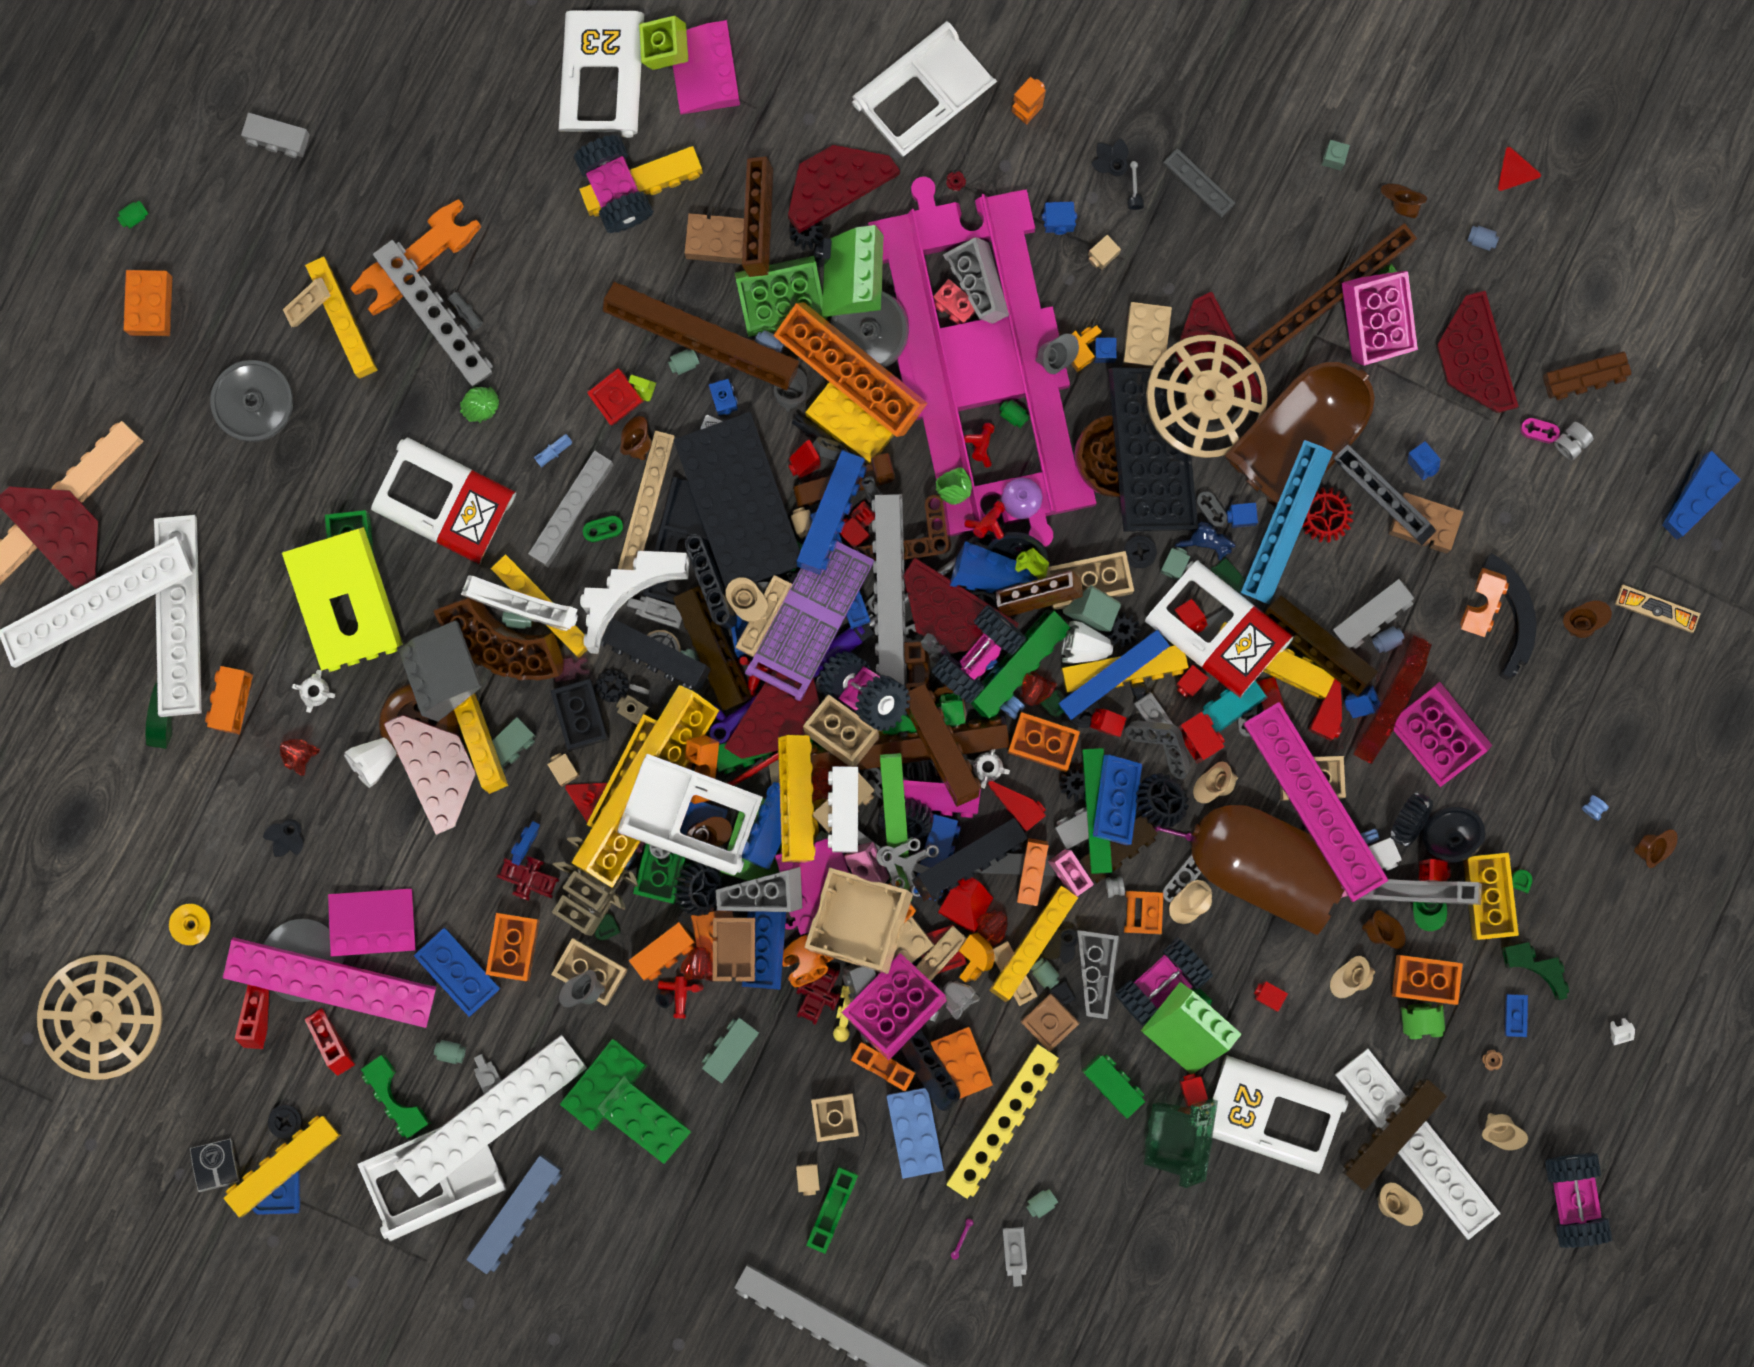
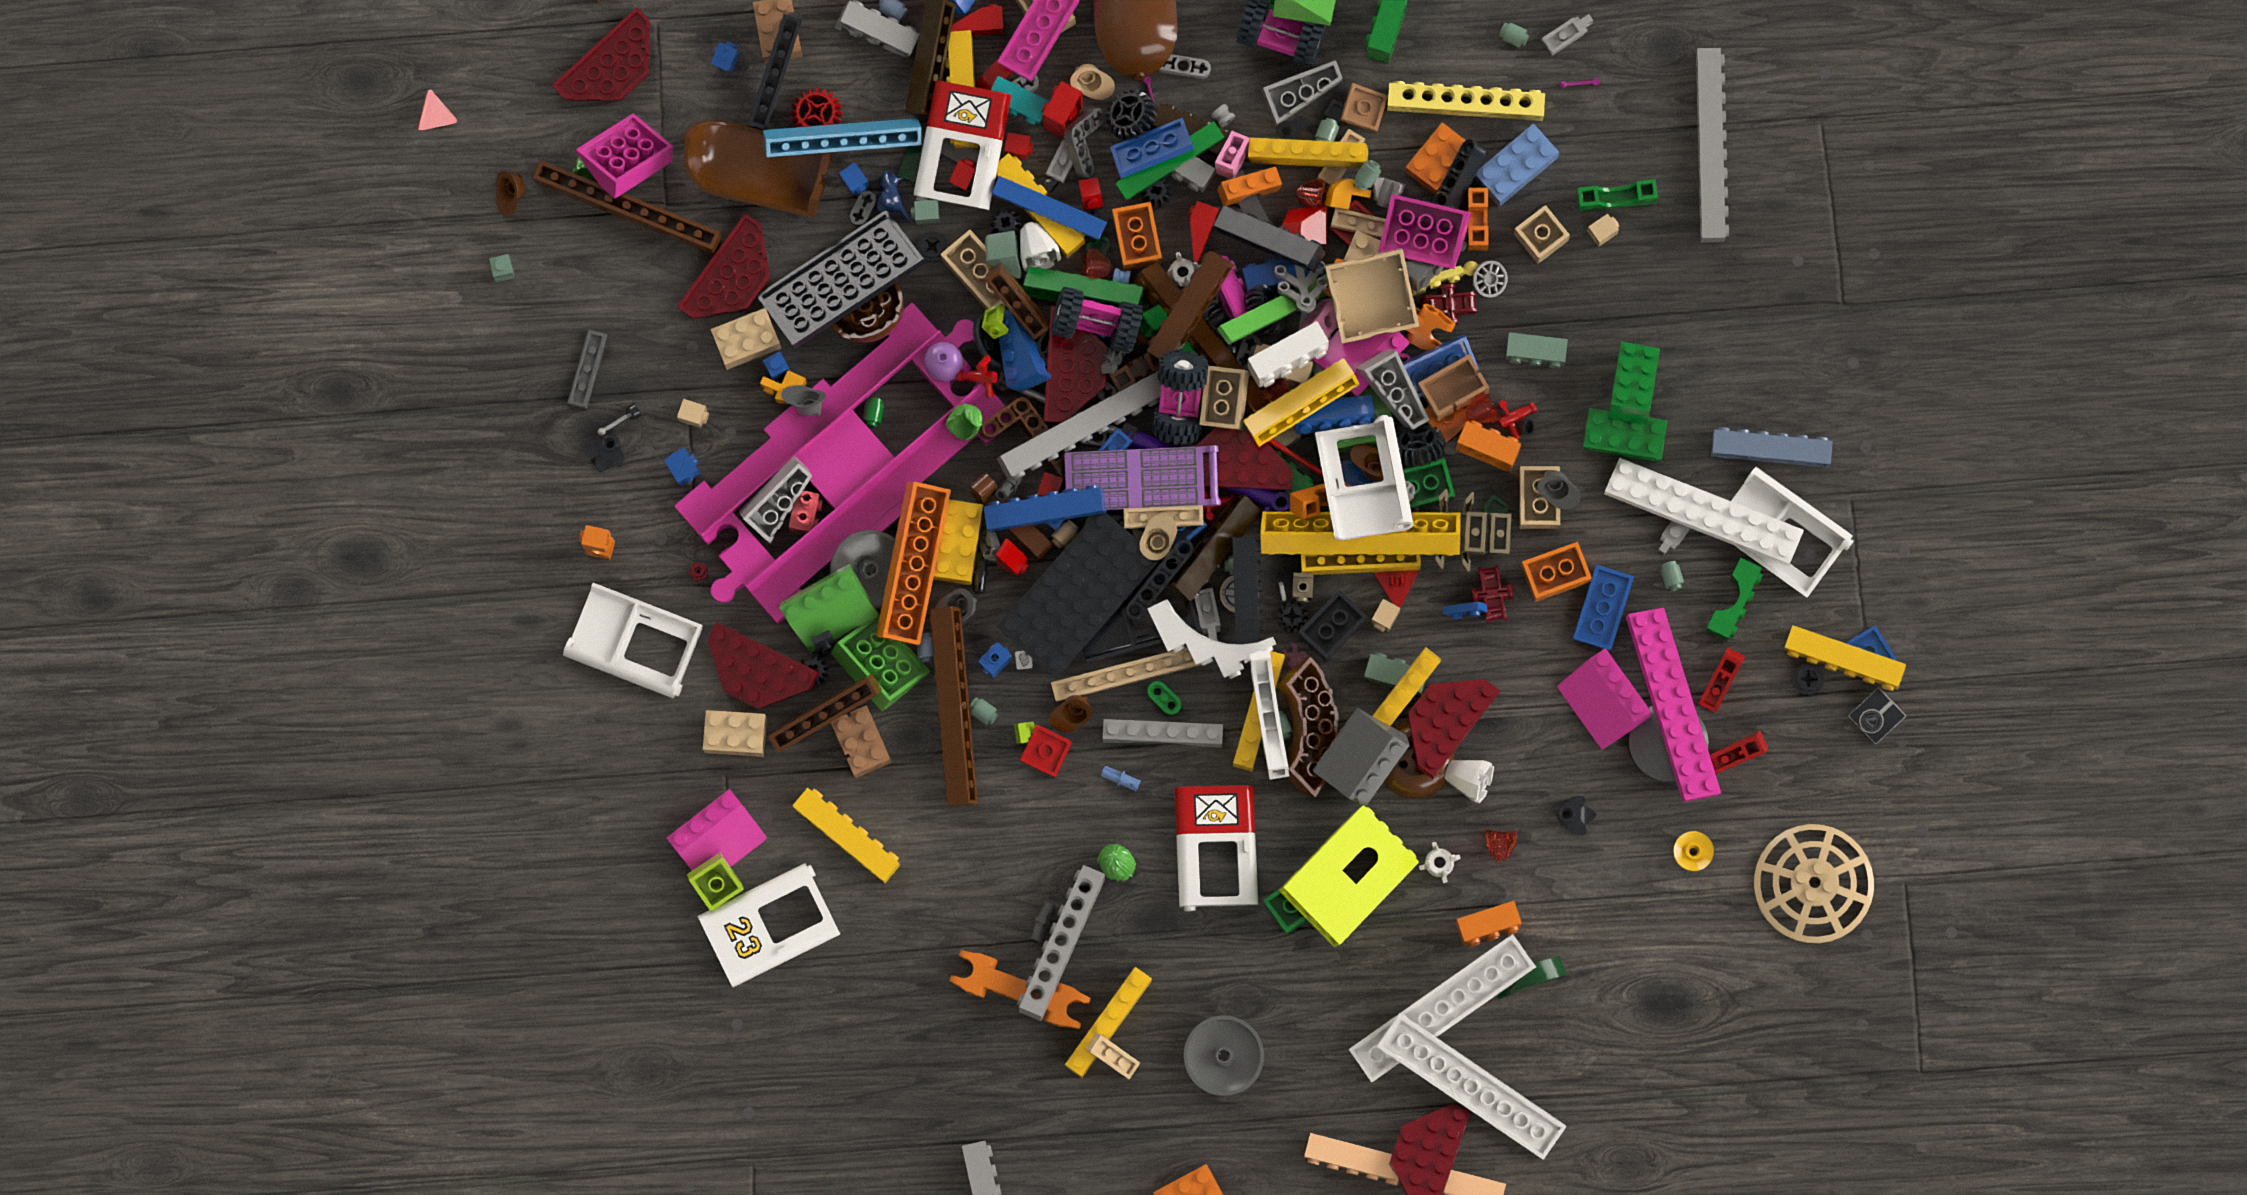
camera: 115 degrees left, 5 degrees down
black plate [574,135,653,233] -> none
red tile [849,501,875,529] -> none
red piece [964,423,995,468] -> none
orange plate [1124,891,1163,934] -> none
tan dish [1146,335,1267,458] -> none
tan piece [1169,880,1212,924] -> none
sand blue brick [1467,225,1499,251] -> none
none -> tan brick [703,710,767,757]
none -> sand green brick [1354,160,1381,190]
none -> light grey wheel [1473,261,1508,297]

